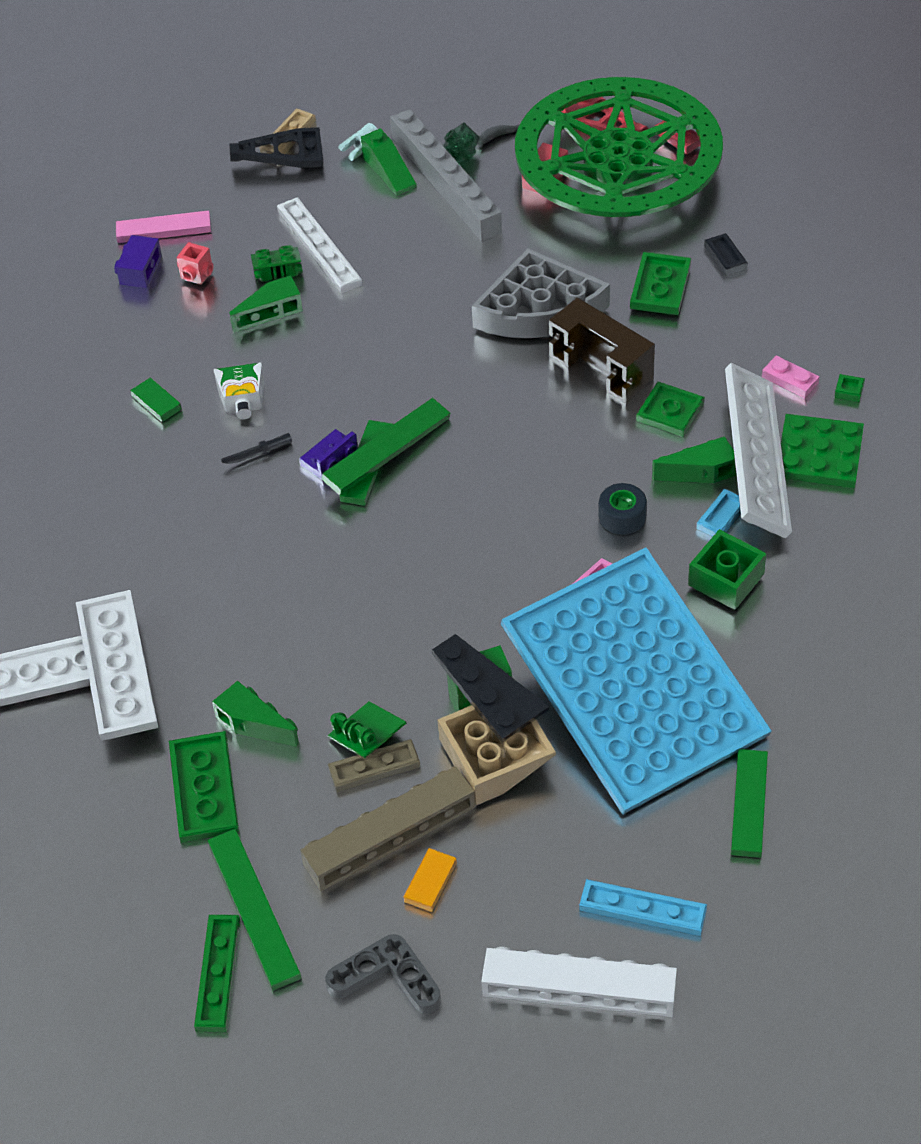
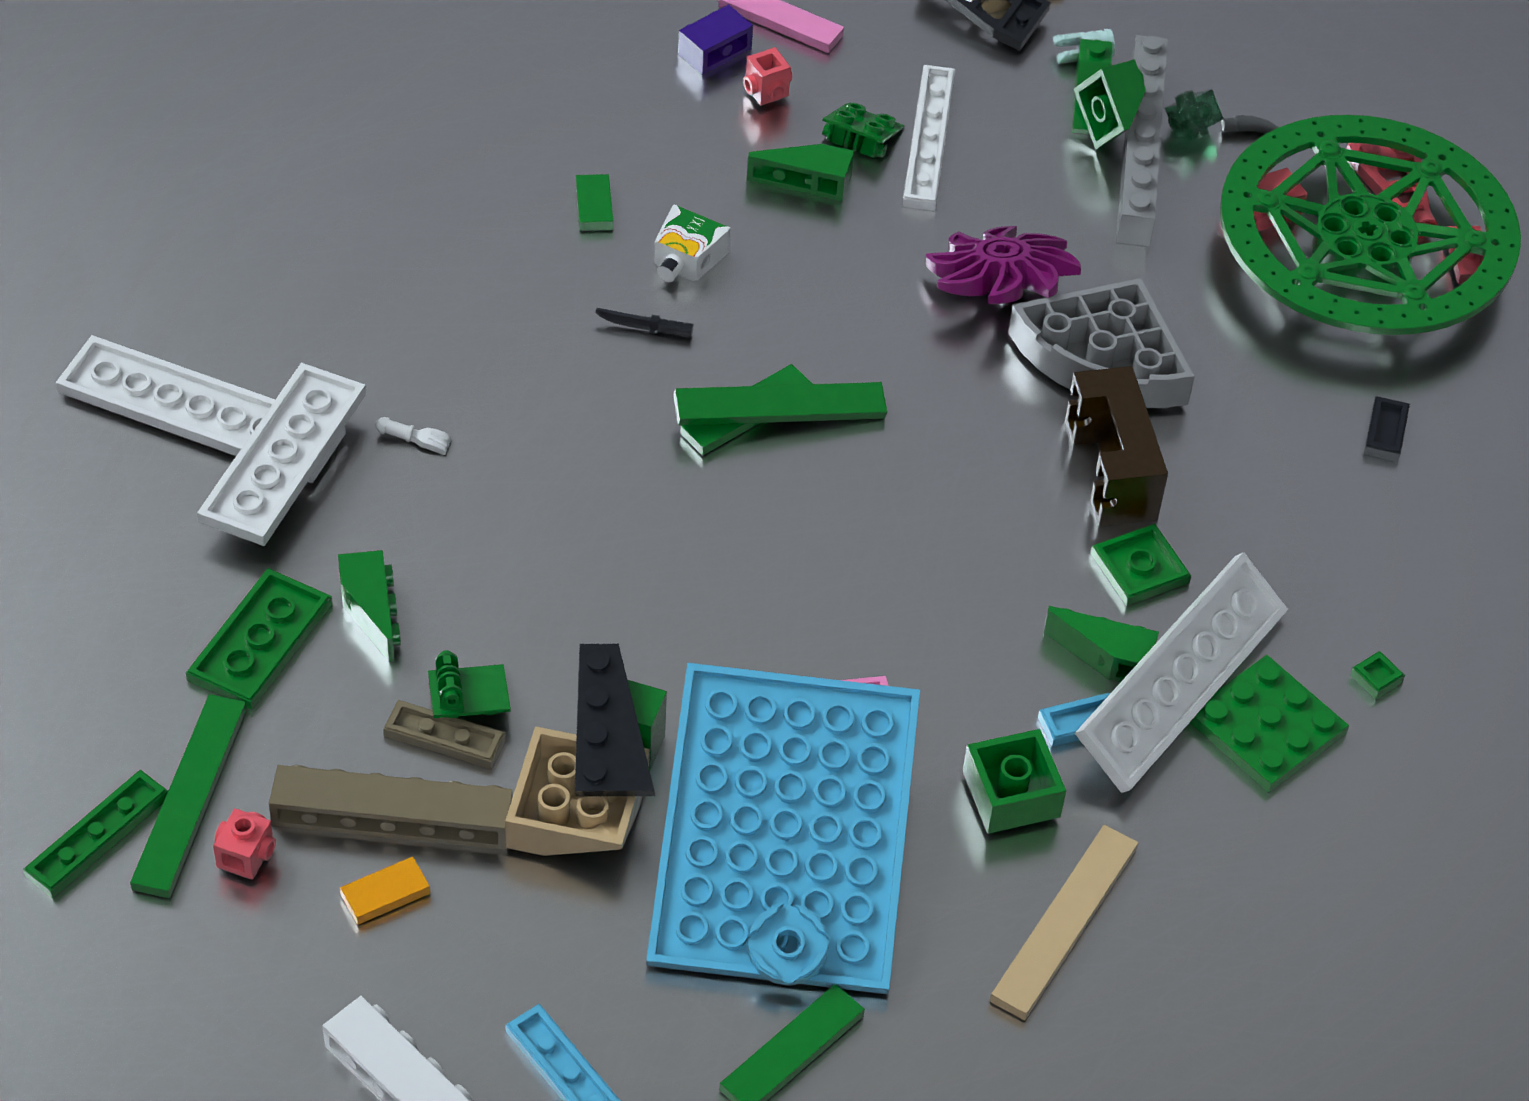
camera: 30 degrees right, 0 degrees up
dark purple bracket [299,429,358,480] -> none
dark grey beam [325,934,441,1014] -> none
black wheel [598,483,647,535] -> none
green plate [630,252,691,315] -> none
bright pink plate [762,355,820,398] -> none
none -> coral brick [213,808,276,880]
none -> white piece [375,417,452,455]
none -> medium azure tile [748,904,829,986]
none -> magenta piece [925,226,1081,304]
none -> tan tile [990,825,1139,1021]
none -> green slope [1074,59,1146,150]

